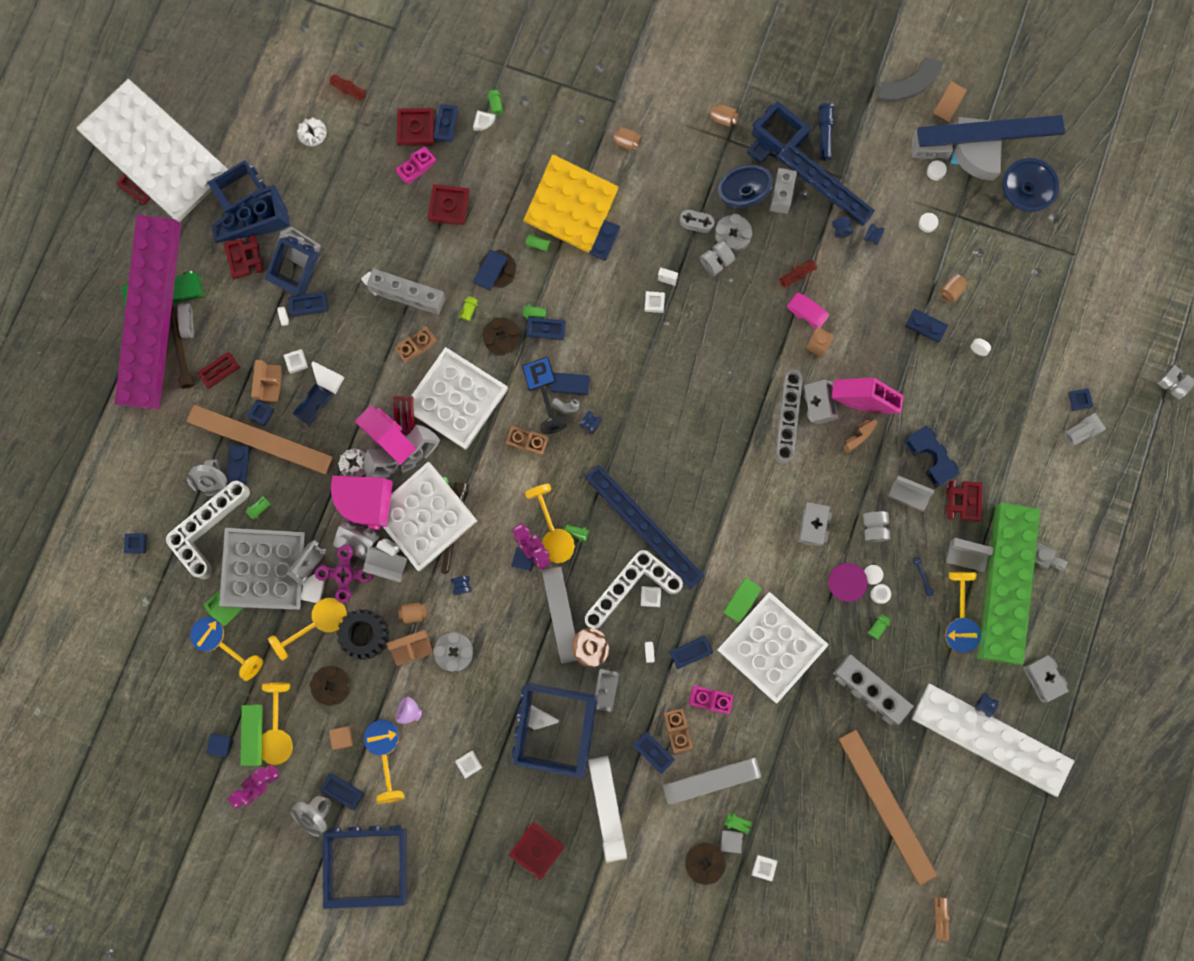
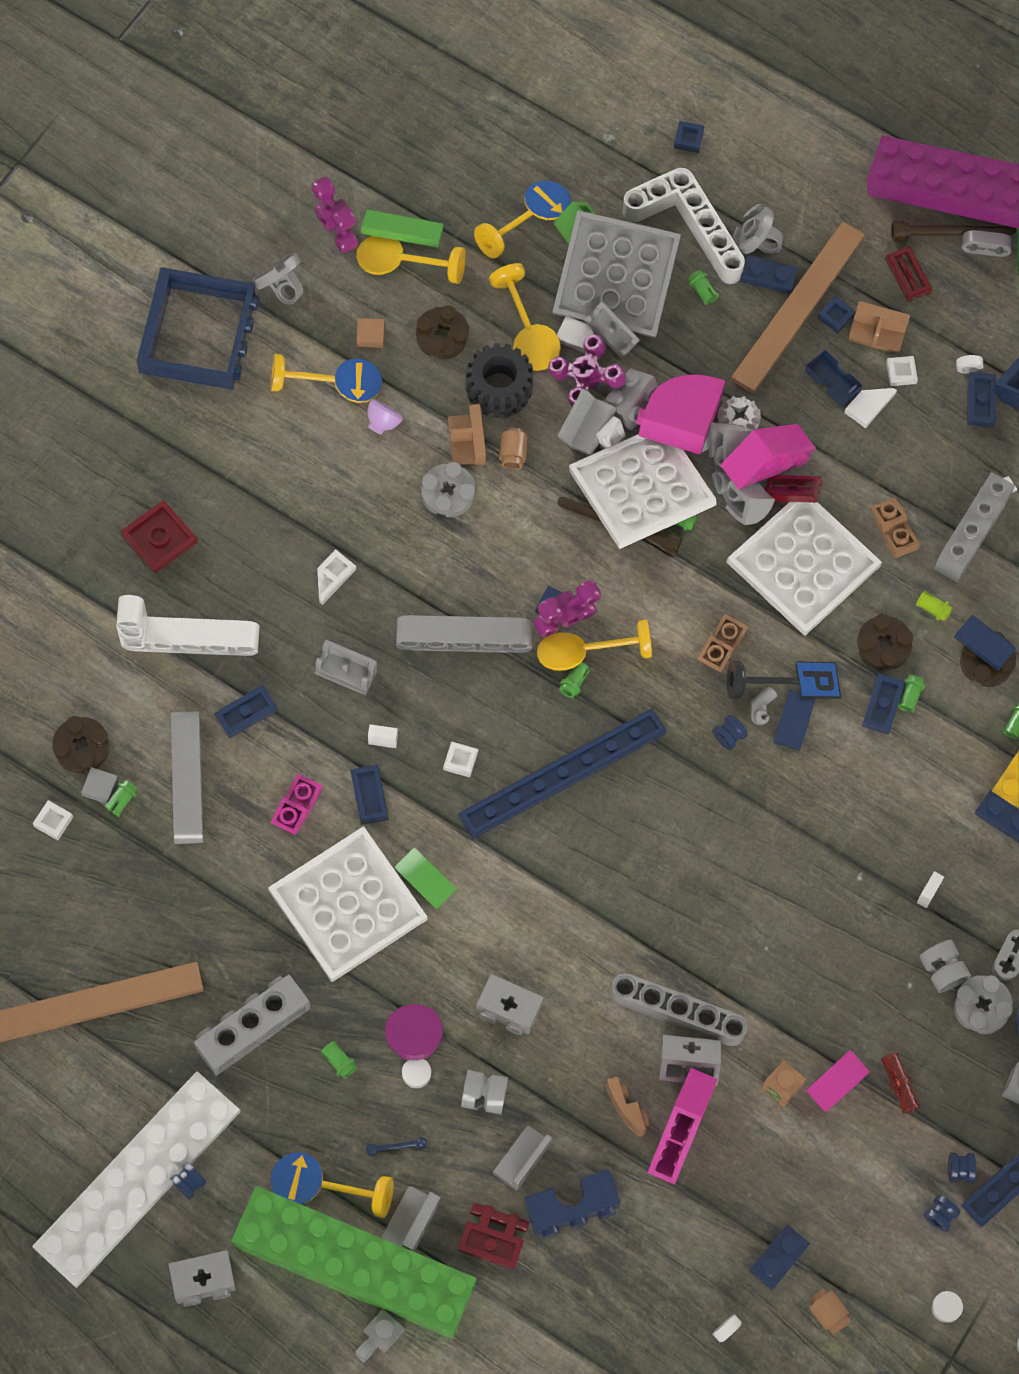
camera: 95 degrees right, 10 degrees down
dark blue tile [206,734,232,757] -> none
dark blue tile [319,773,365,811] -> none
dark blue wheel [450,576,472,595] -> none
white tile [455,751,483,778] -> none
dark blue window [511,683,599,778] -> none
tile [572,628,609,668] -> none
white beam [585,550,683,629] -> none
white tile [645,291,665,313] -> none
medium nougat slope [664,708,693,755] -> none
white tile [870,584,891,604] -> none

